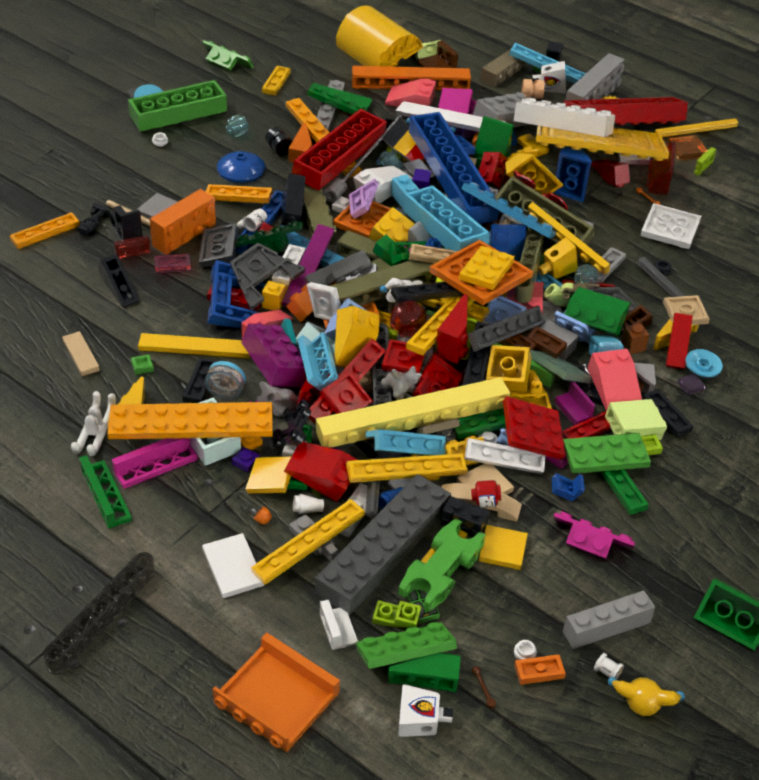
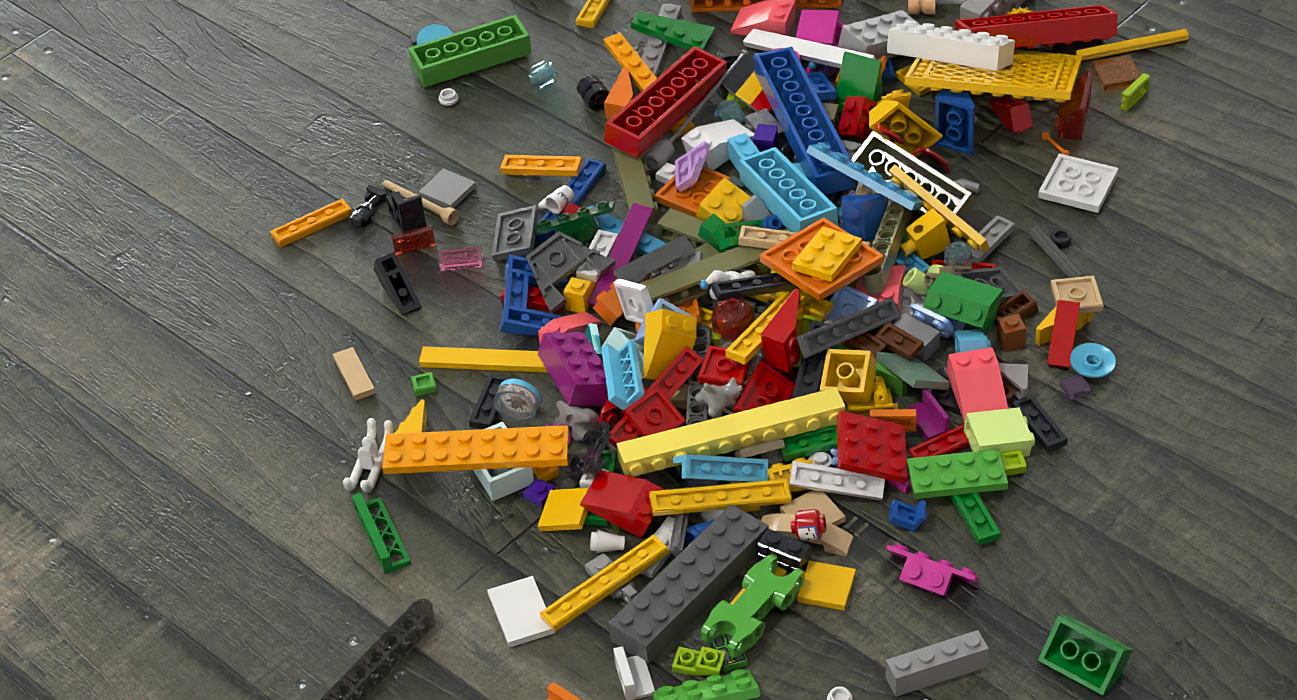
camera: 10 degrees right, 0 degrees up
dark pink fence [112,438,198,489] -> none
orange brick [150,189,216,255] -> none
blue dish [217,151,265,183] -> none
orange hinge [253,506,272,525] -> none
black slope [281,173,305,226] -> none
none -> orange plate [870,409,916,432]

